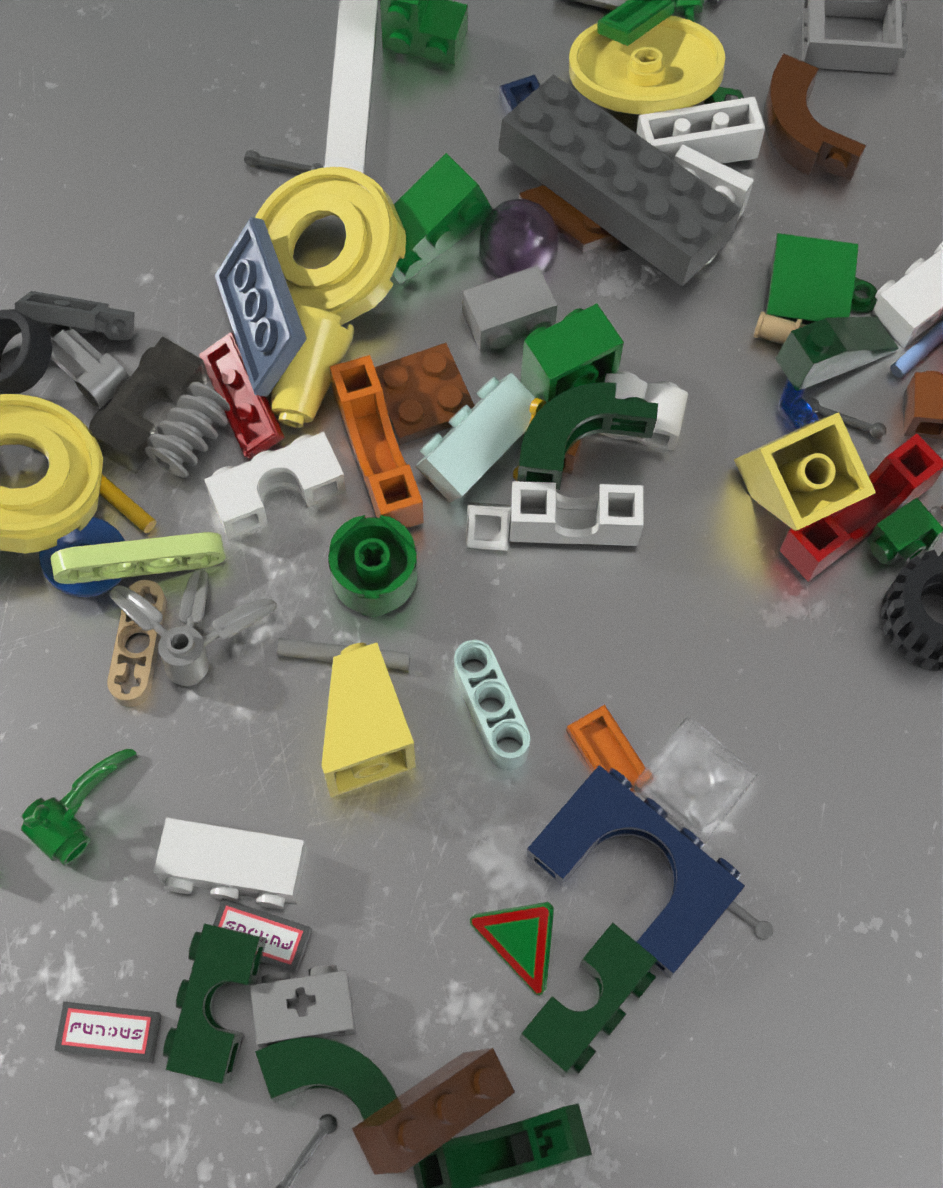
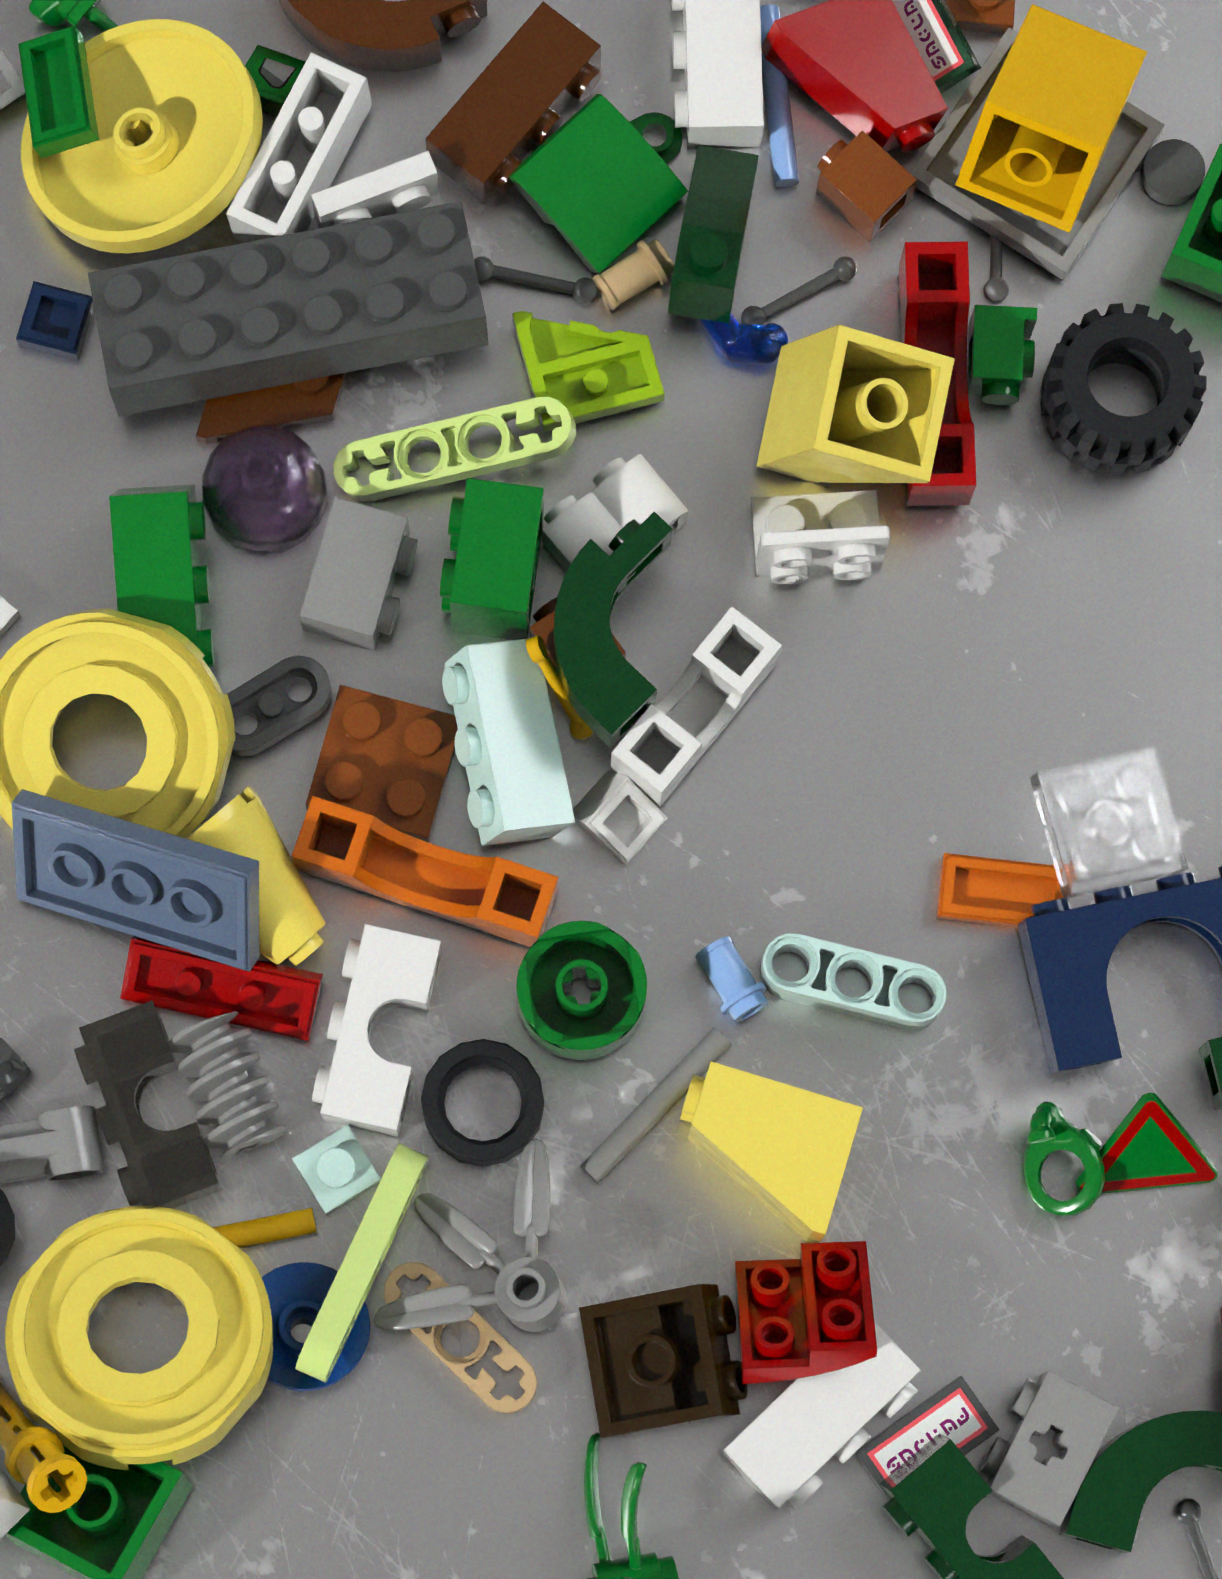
camera: 55 degrees left, 10 degrees up
none -> dark grey plate [227,656,332,756]
none -> light aqua plate [292,1125,381,1216]
none -> yellowish green beam [333,397,576,502]
none -> black tyre [421,1039,544,1167]
none -> reddish brown brick [425,1,603,204]
none -> dark grey hinge [474,256,598,304]
none -> lime wing [512,311,665,432]
none -> dark brown plate [579,1284,748,1438]
none -> light blue pin [695,936,768,1022]
none -> red slope [735,1241,877,1384]
none -> white bracket [750,490,890,584]
none -> green piece [1024,1101,1105,1217]

